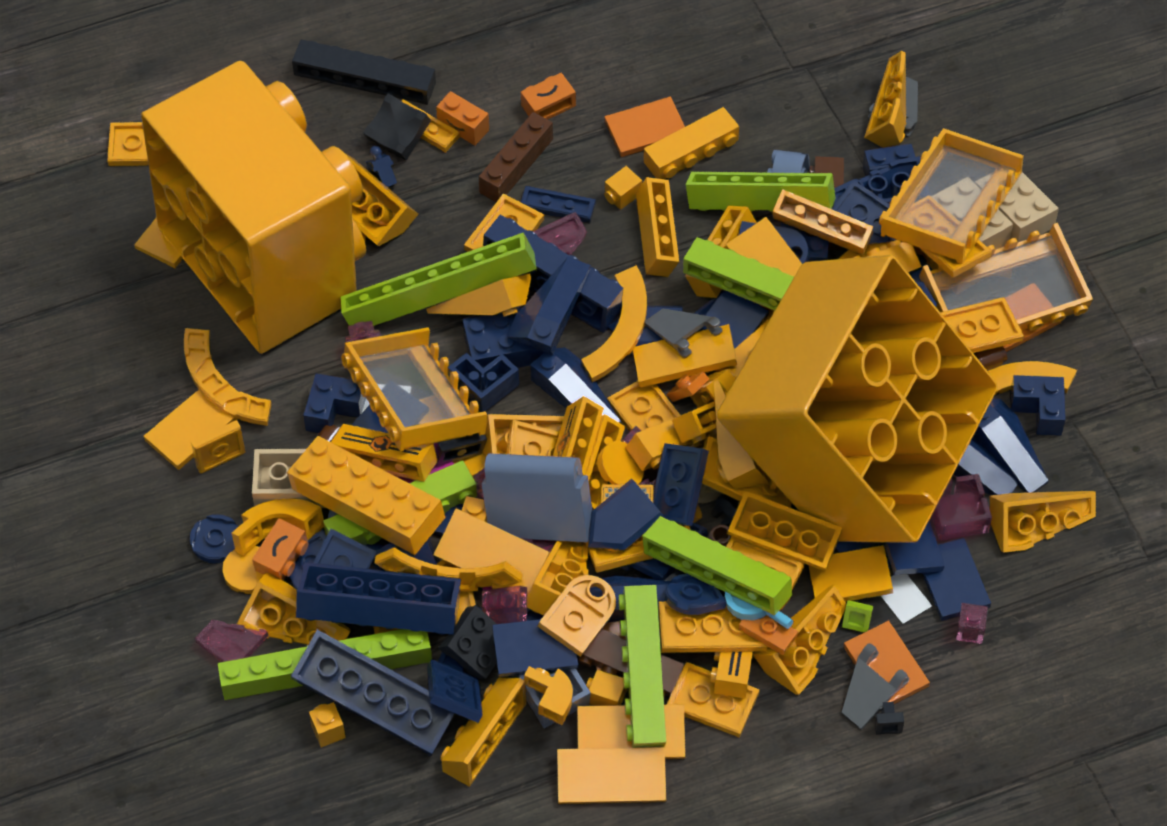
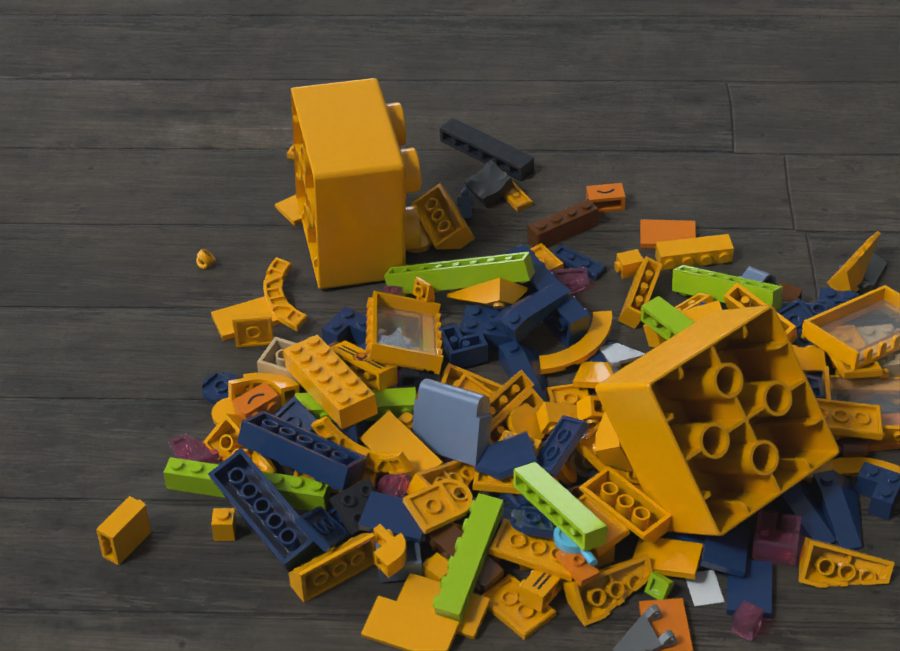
camera: 25 degrees right, 15 degrees down
orange brick [436,91,489,146] -> none
none -> light orange brick [96,496,151,565]
none -> light orange tile [196,249,216,269]
none -> light orange slope [413,277,435,303]

